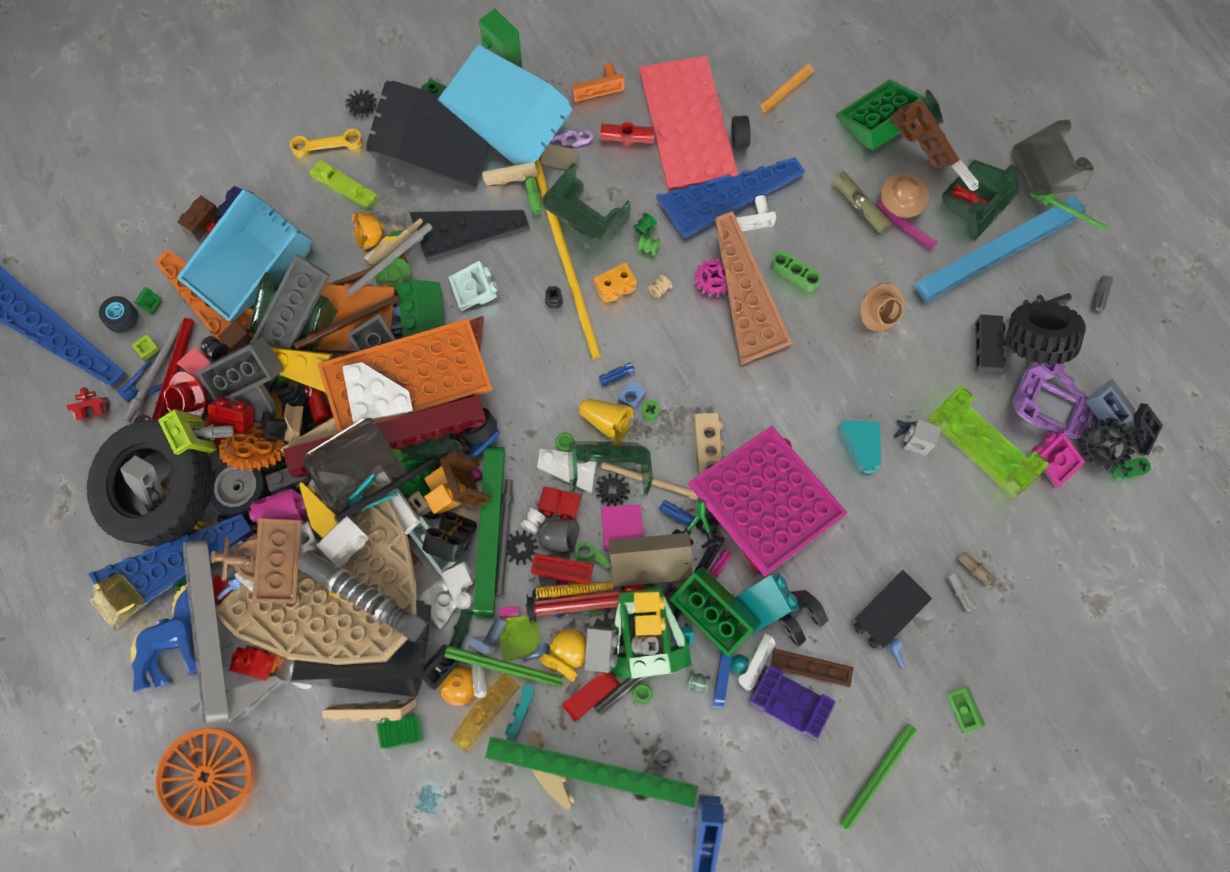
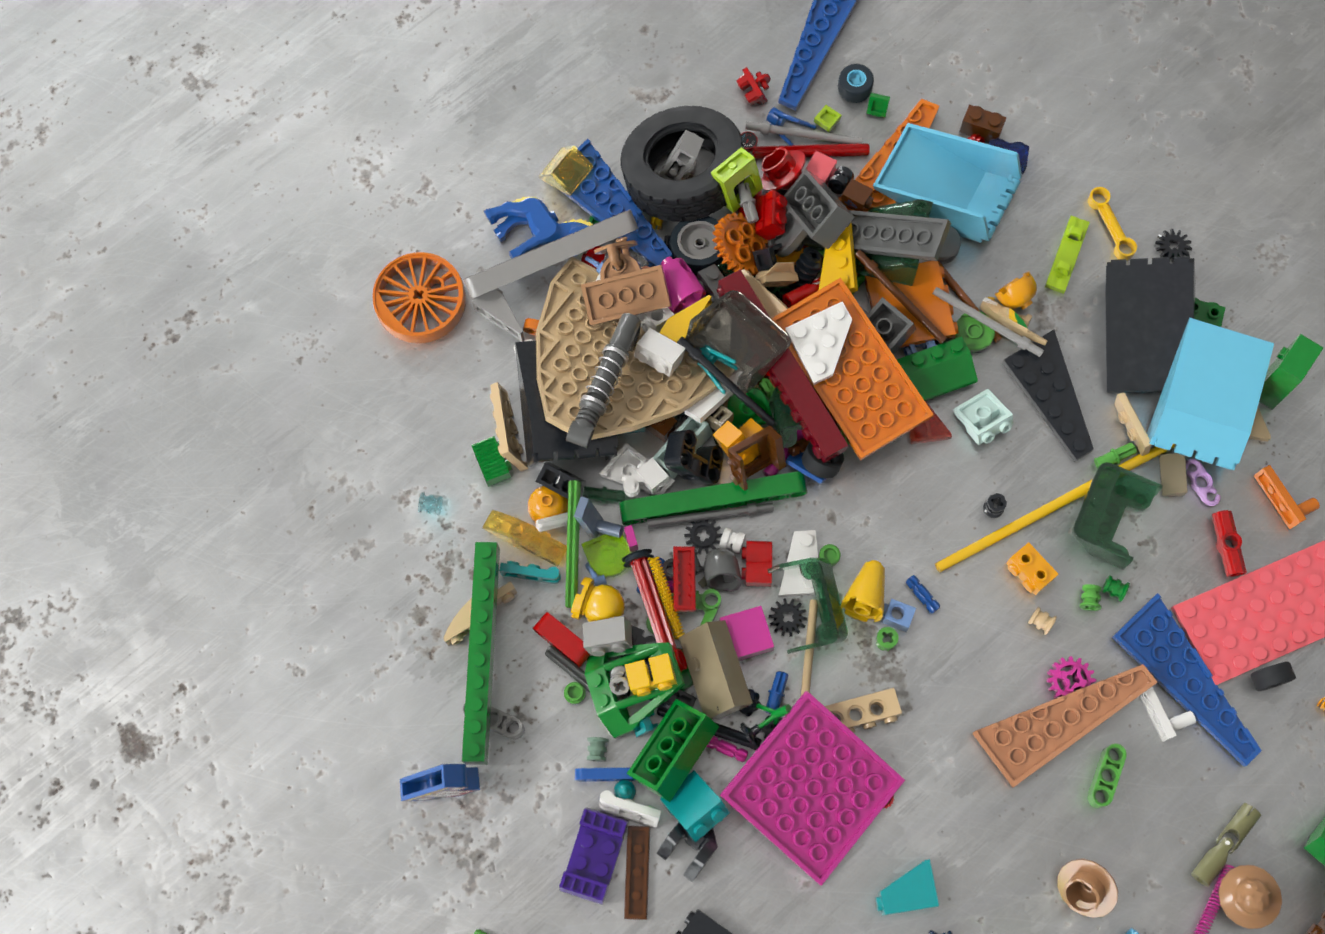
camera: 85 degrees right, 0 degrees up
red brick [229,645,275,681] -> none

